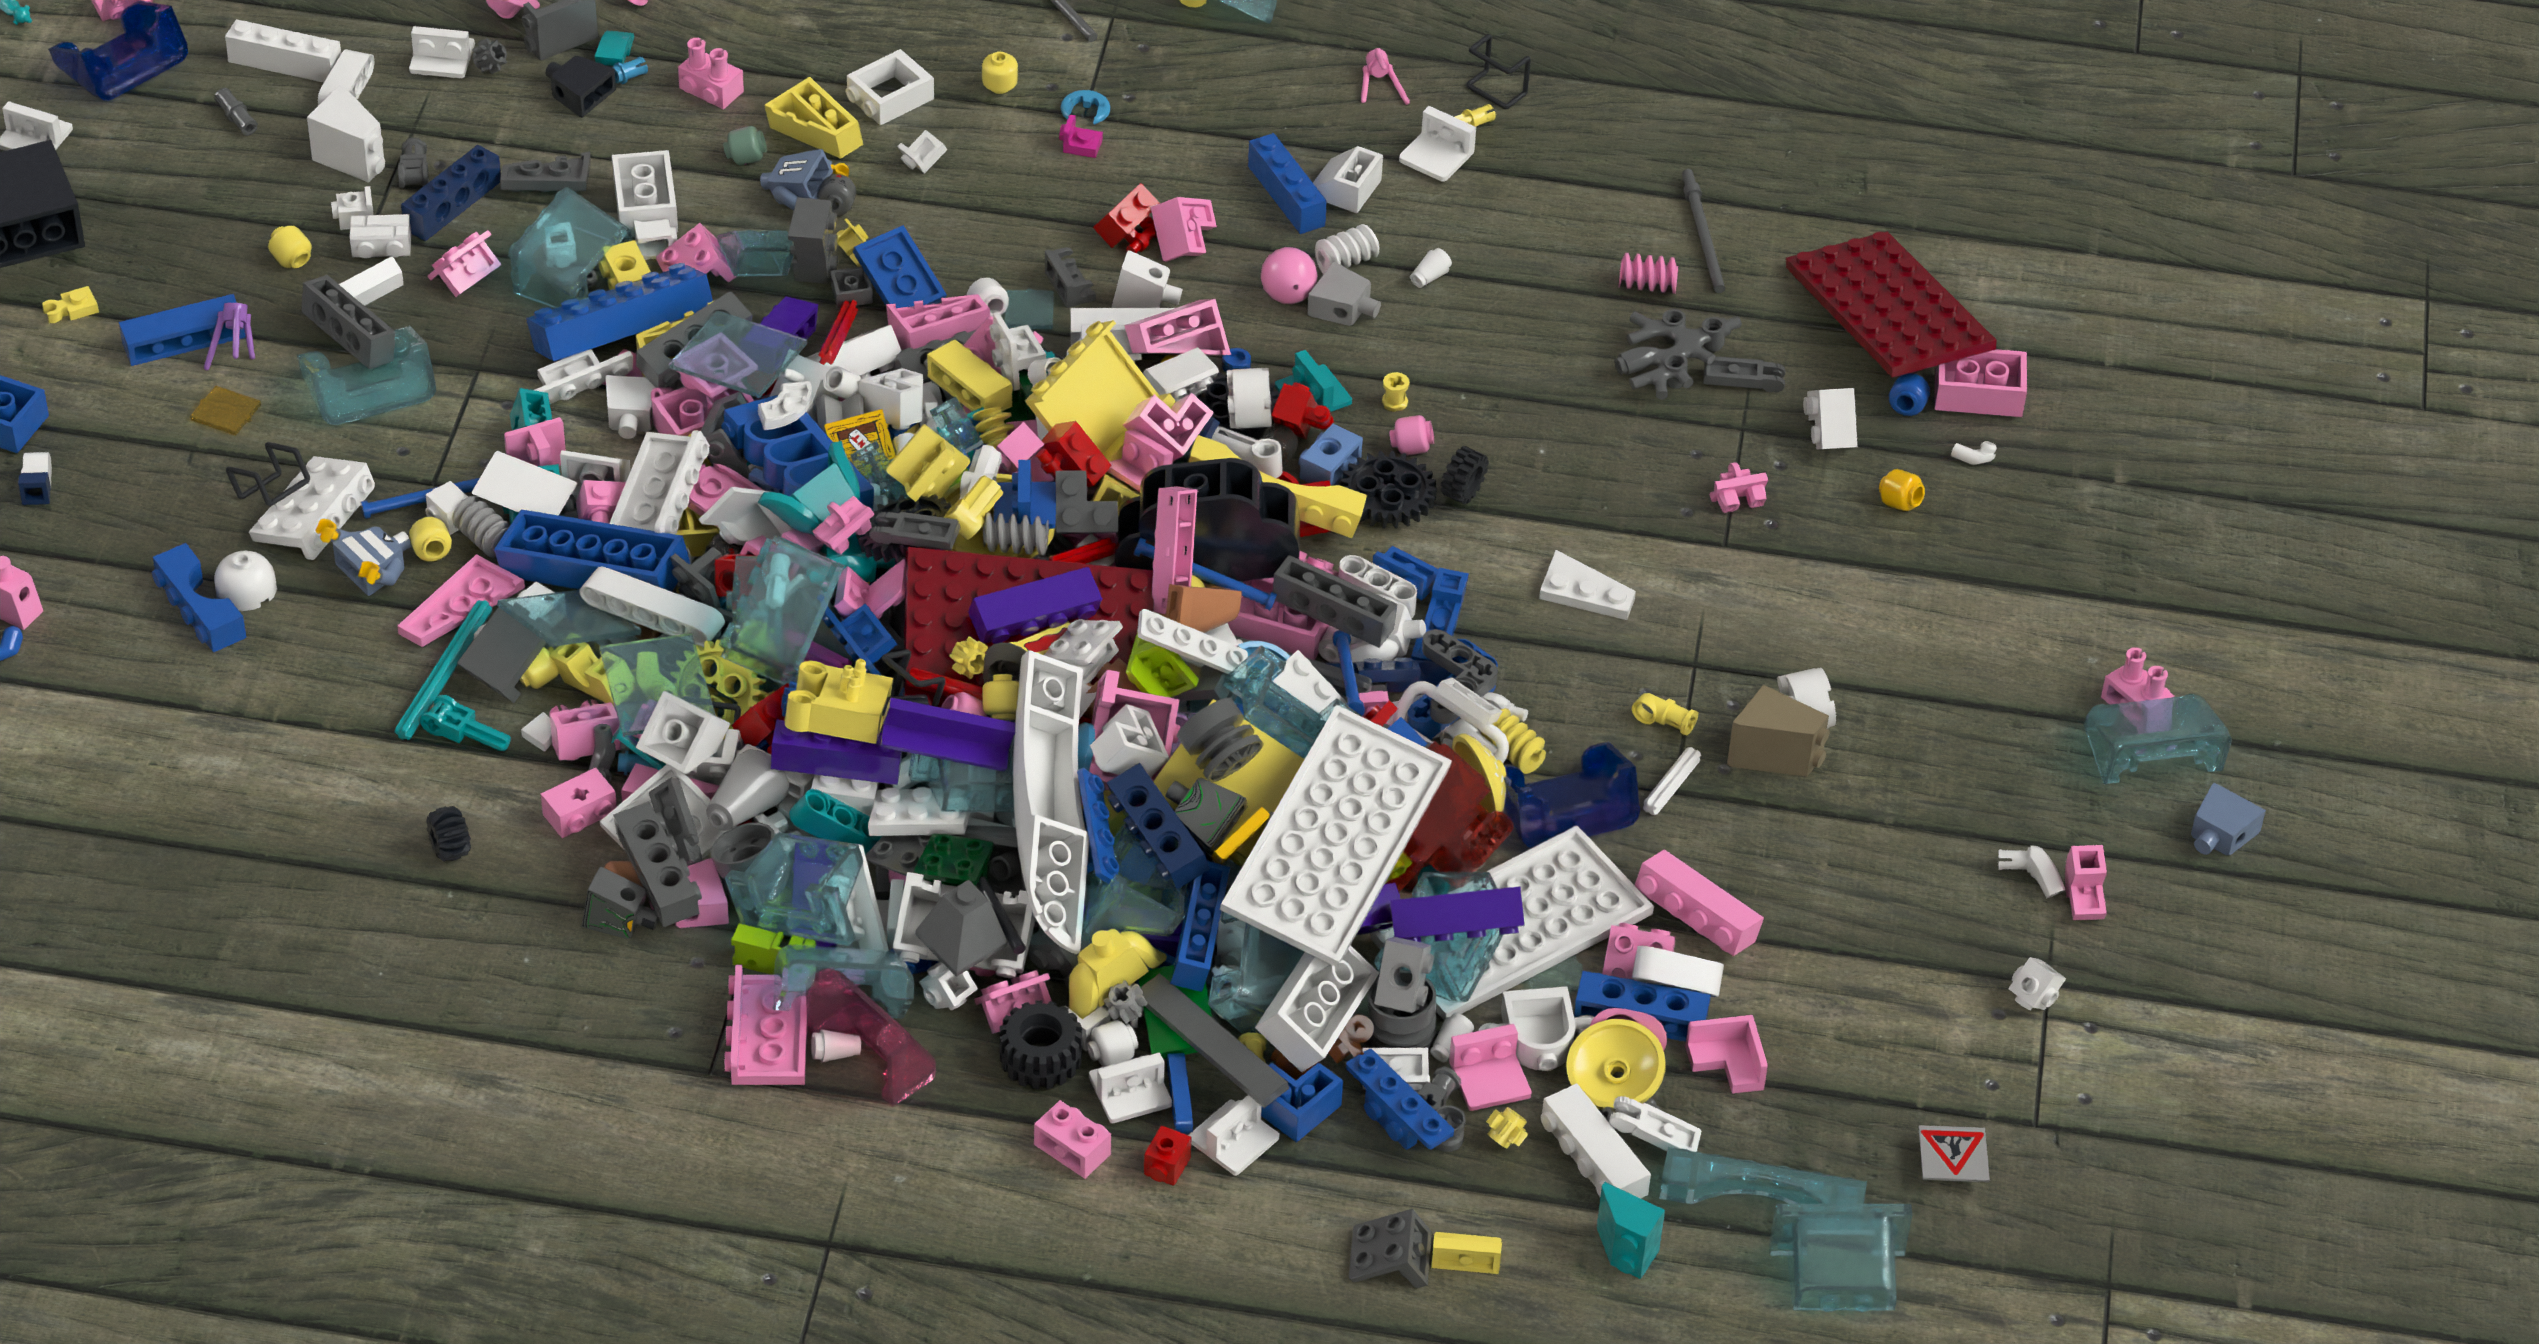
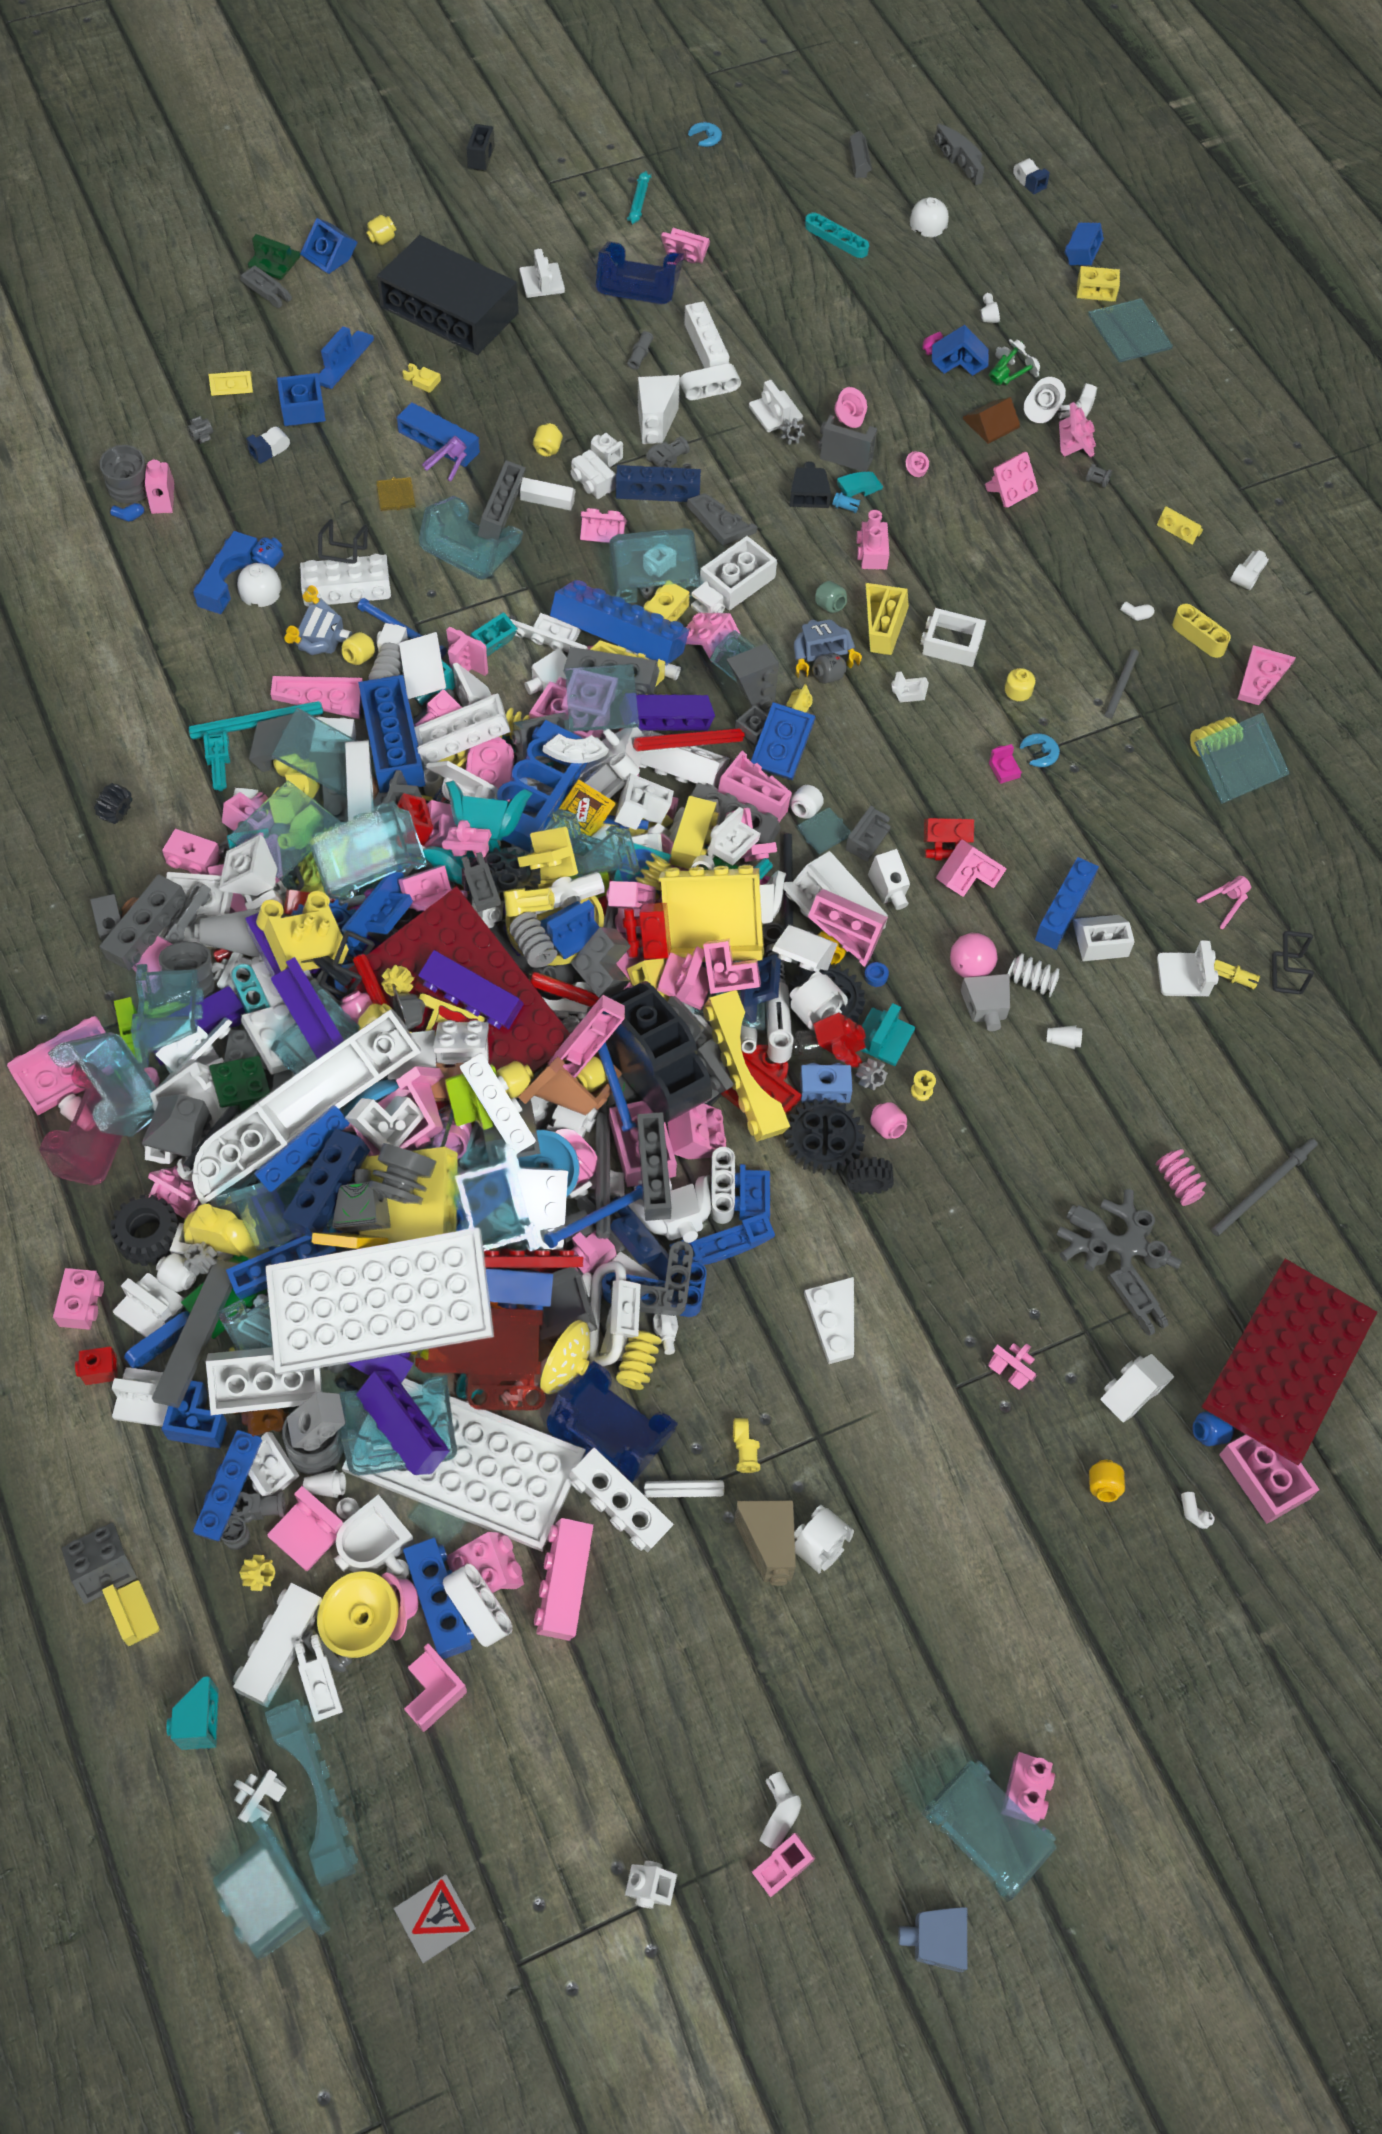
camera: 55 degrees right, 15 degrees up
none -> white hips [234,1770,287,1827]
none -> blue head [251,537,284,568]
none -> white brick [569,1448,674,1553]
none -> light grey gear [856,1058,888,1090]

